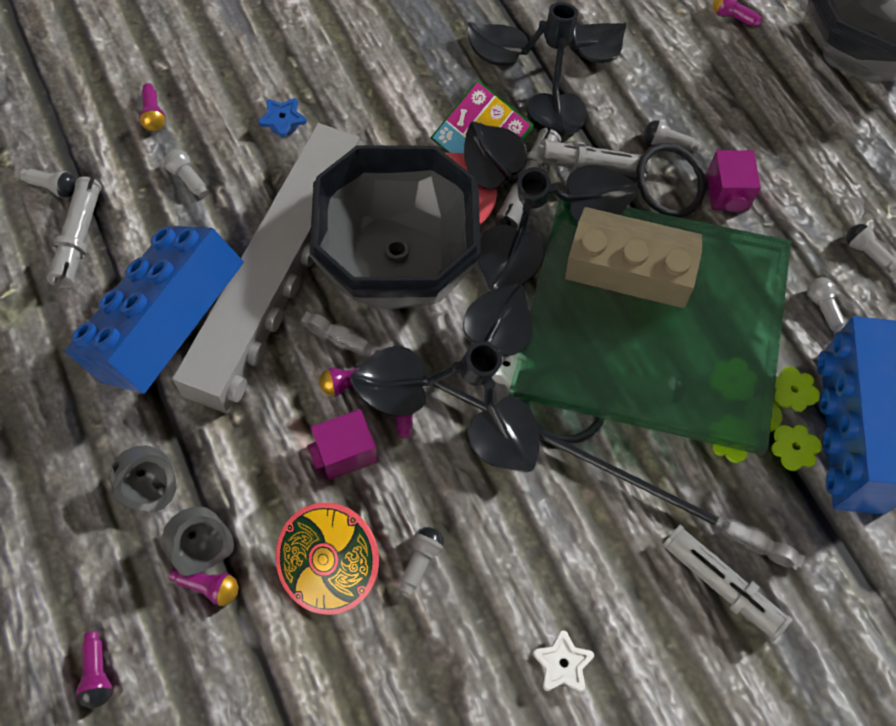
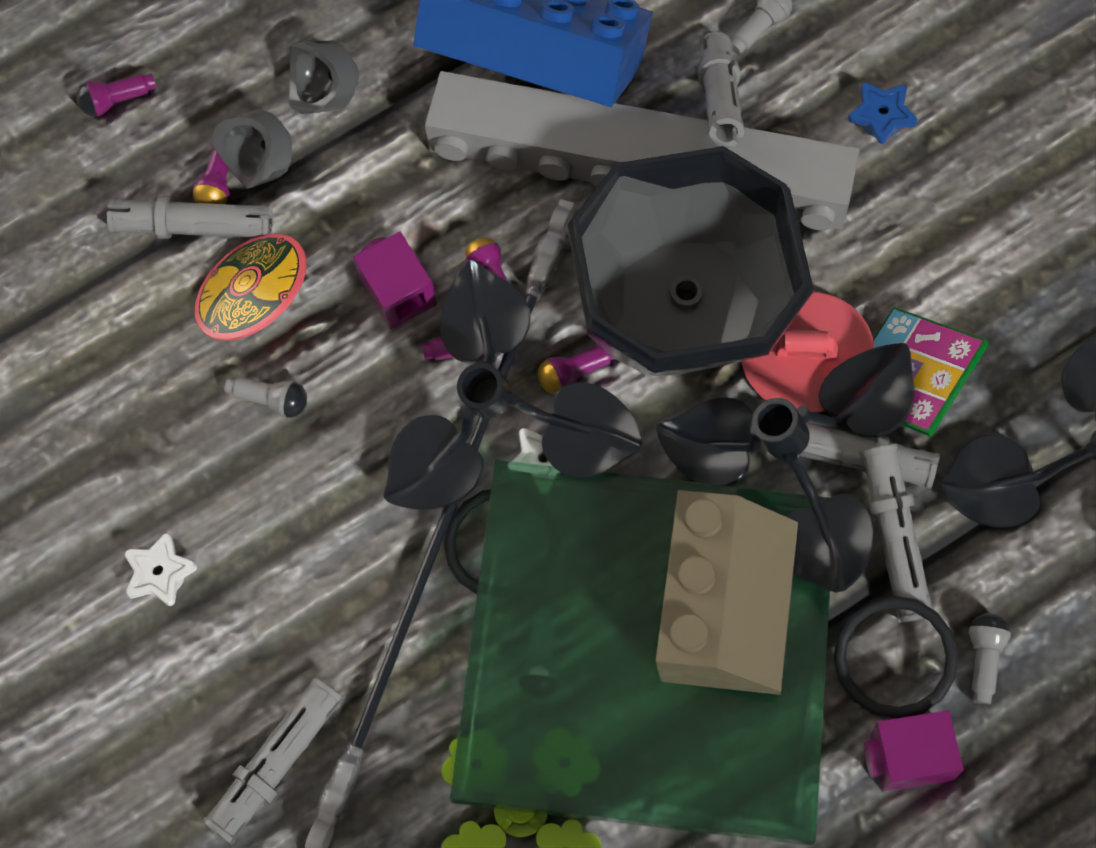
camera: 90 degrees right, 5 degrees up
none -> light grey pin [107,196,273,239]
none -> magenta piece [537,345,614,394]
none -> light grey pin [698,32,745,148]

